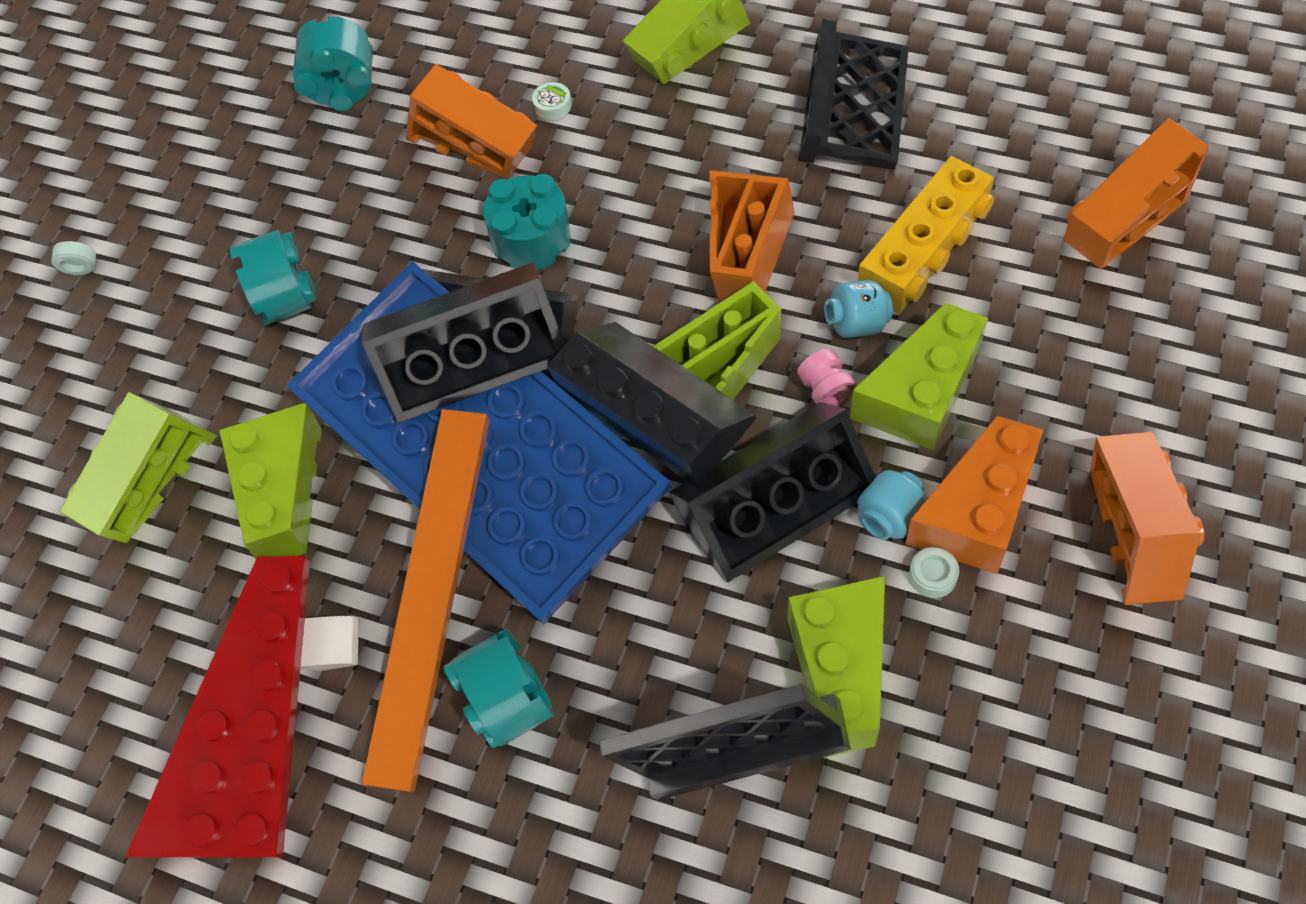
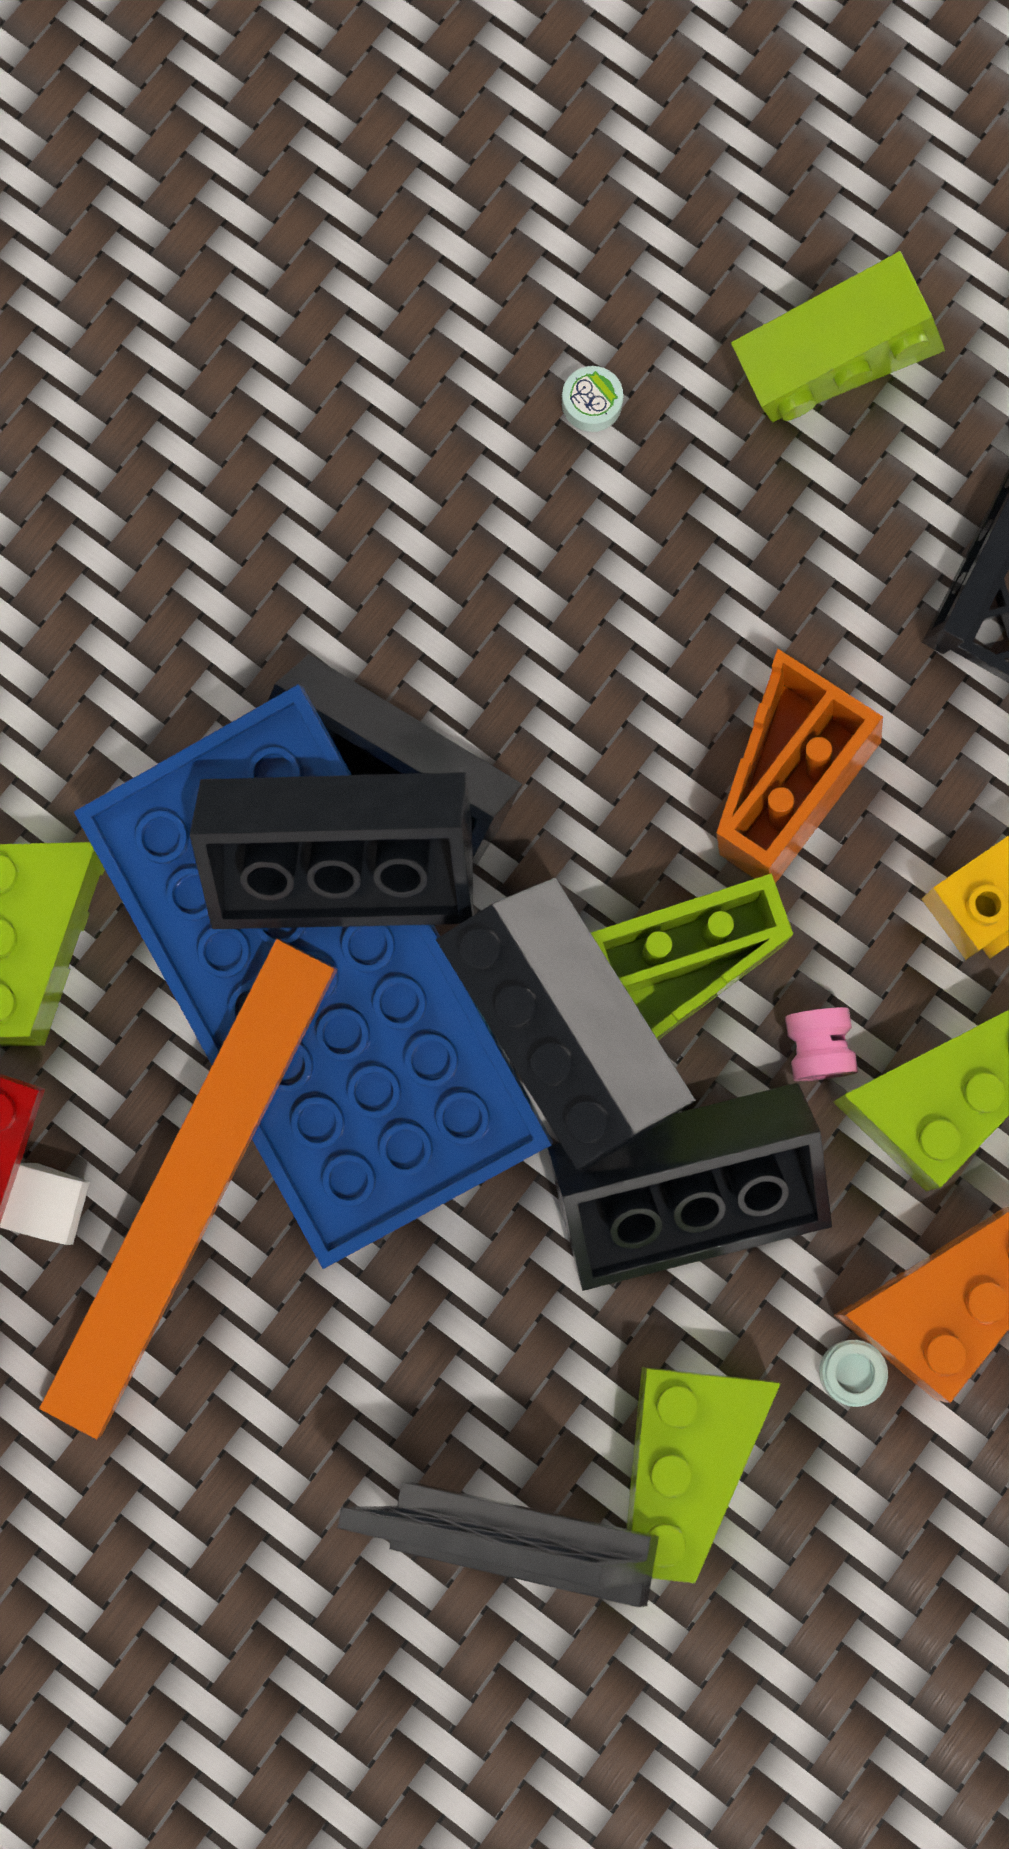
camera: 10 degrees right, 20 degrees up
teal brick [230,229,317,326] -> none
teal brick [293,17,373,111] -> none
orange wedge [406,64,537,179] -> none
teal brick [444,628,555,749] -> none
teal brick [483,174,571,270] -> none
medium azure head [824,280,893,338] -> none
medium azure head [857,470,927,540] -> none

